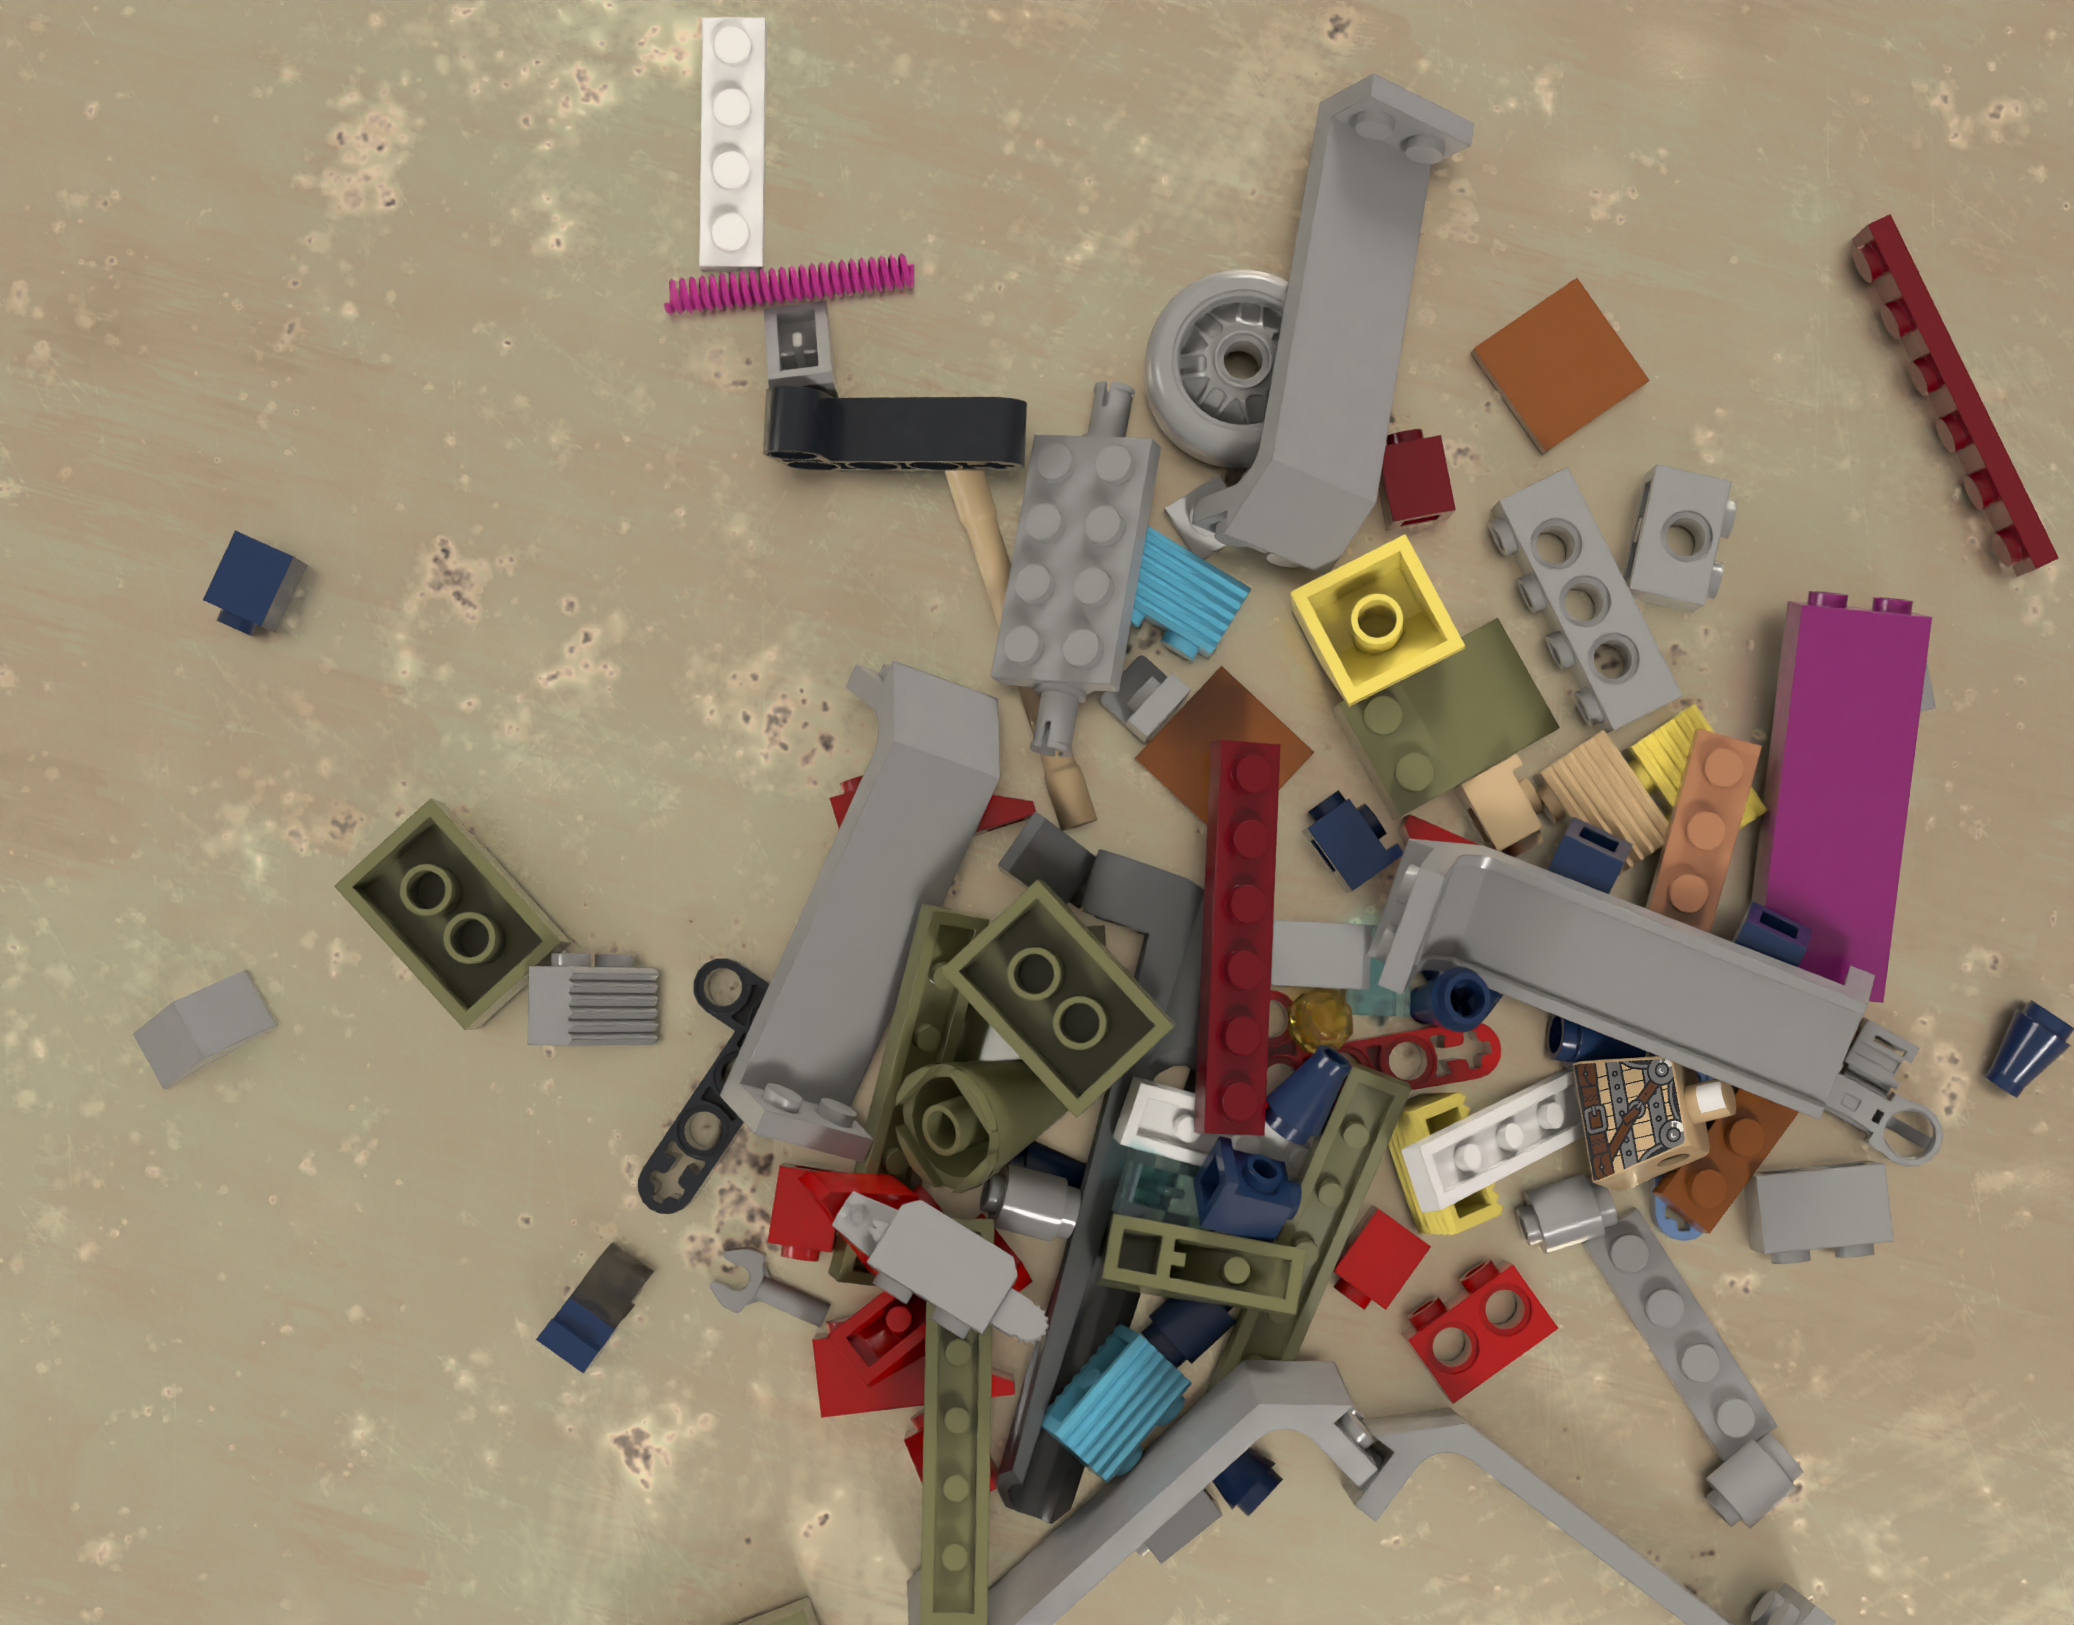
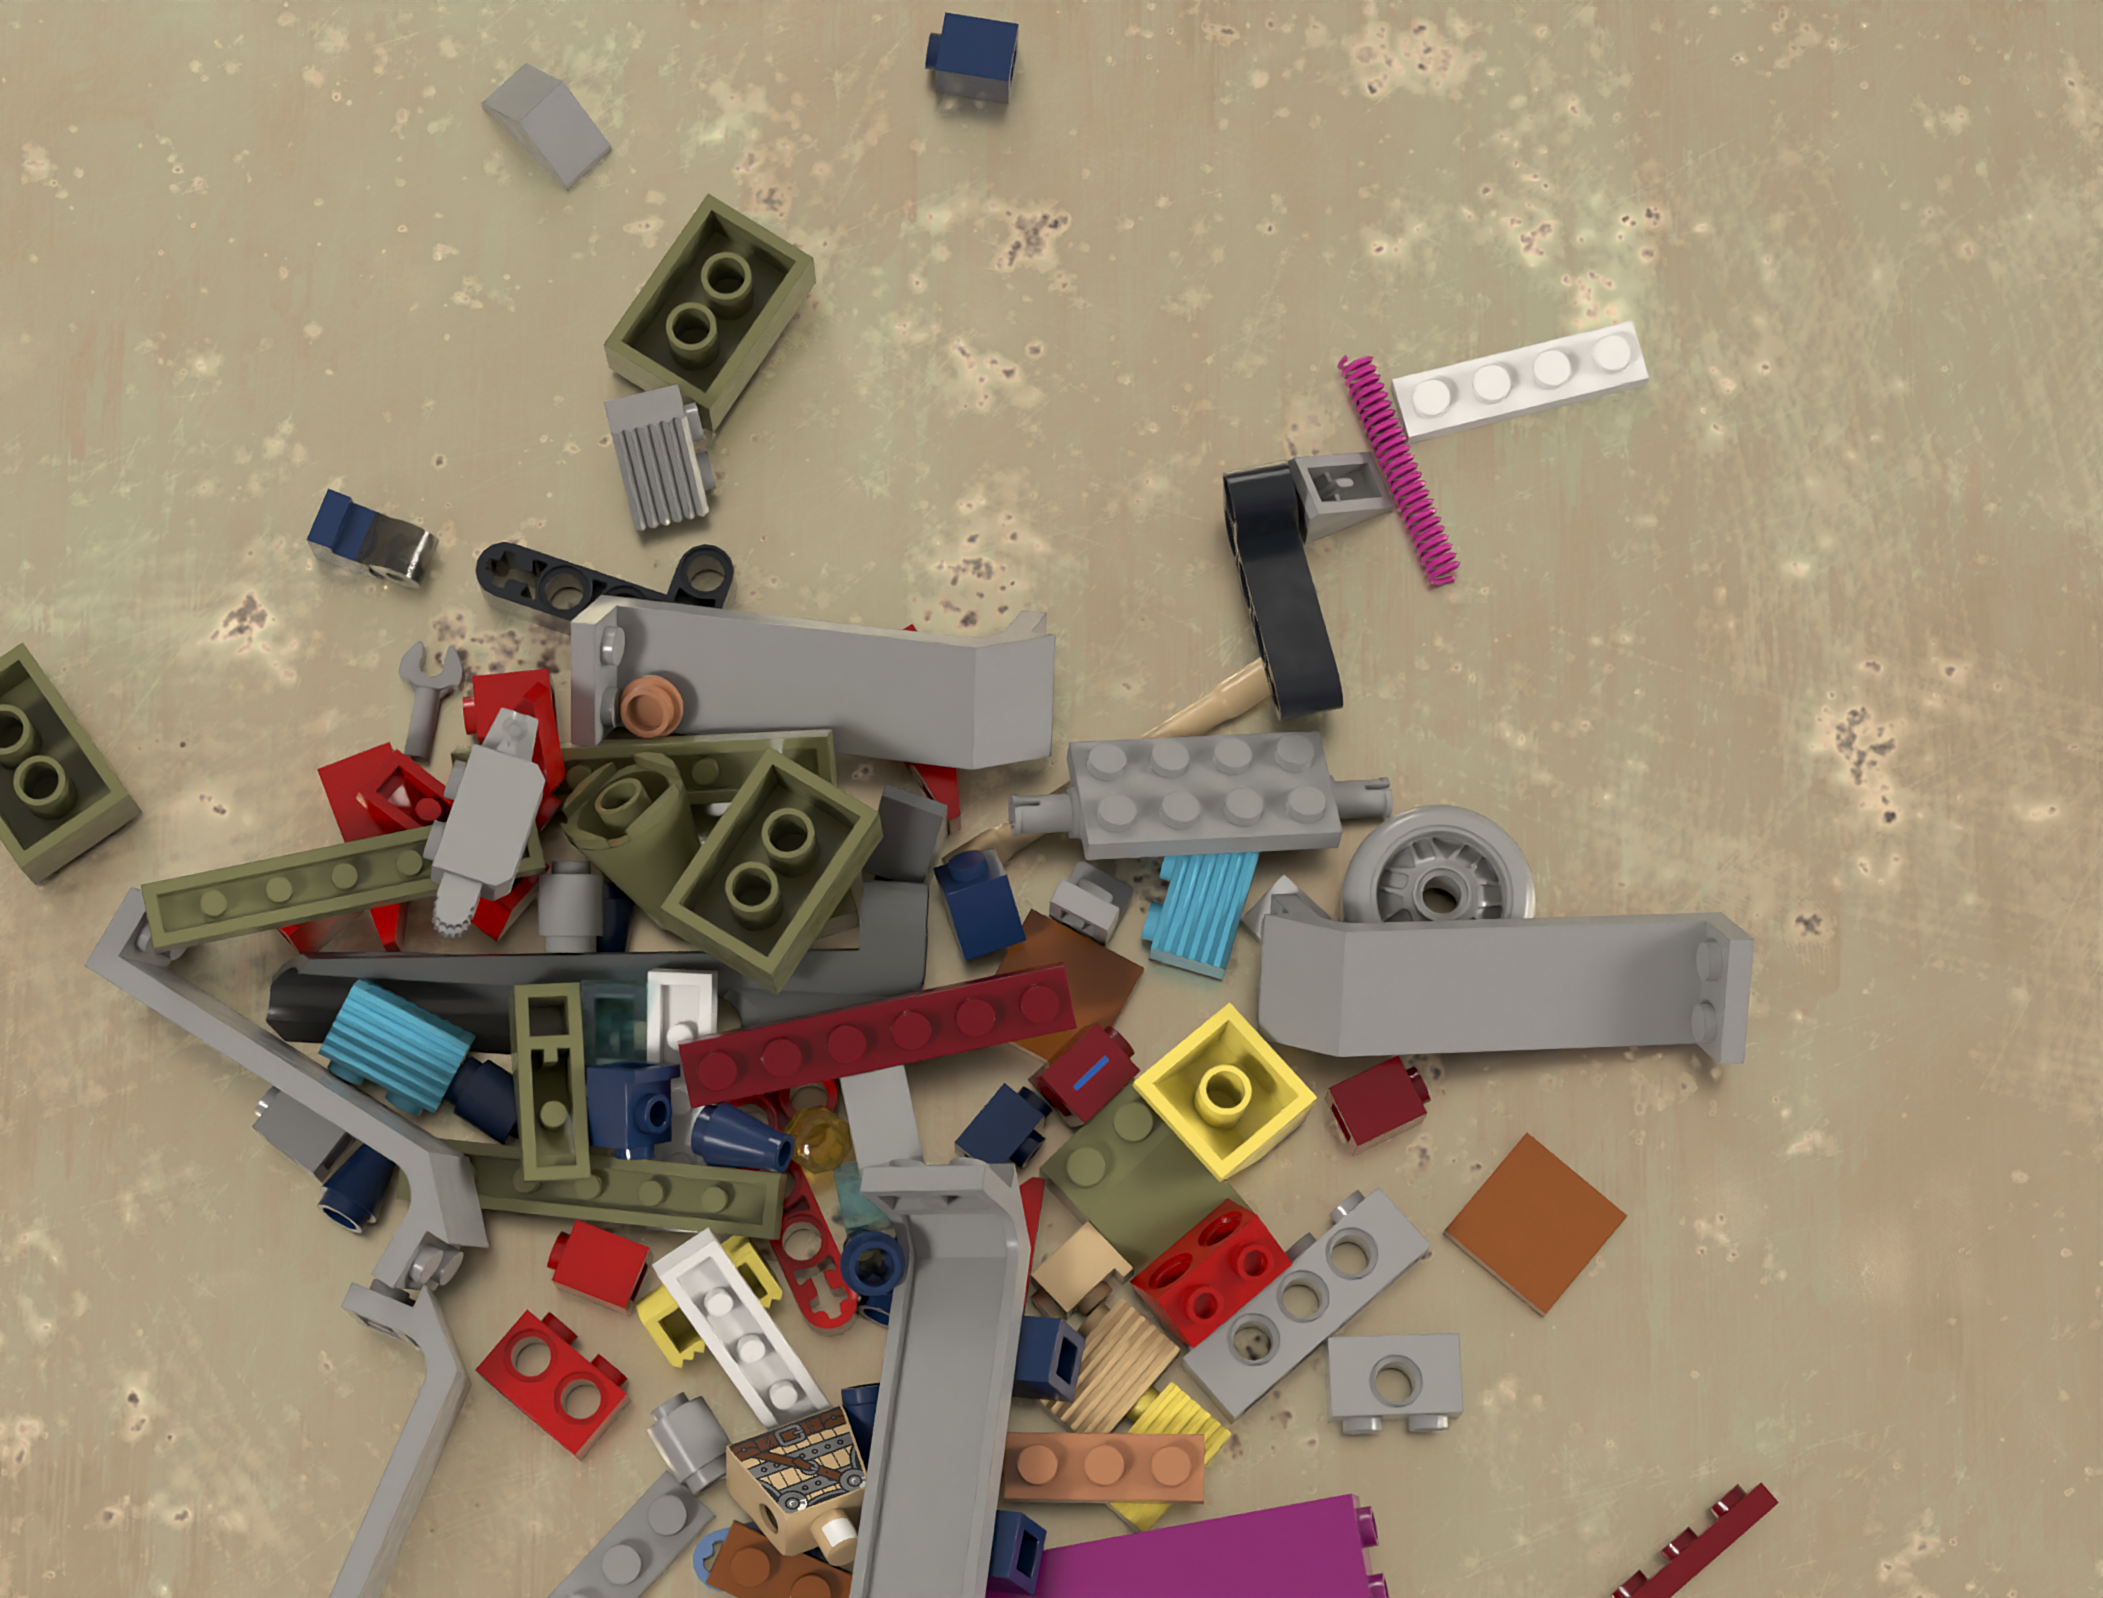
camera: 75 degrees right, 10 degrees down
none -> nougat plate [619,675,684,738]
none -> dark blue brick [933,848,1026,961]
none -> dark red brick [1028,1023,1141,1127]
none -> red brick [1129,1198,1293,1349]

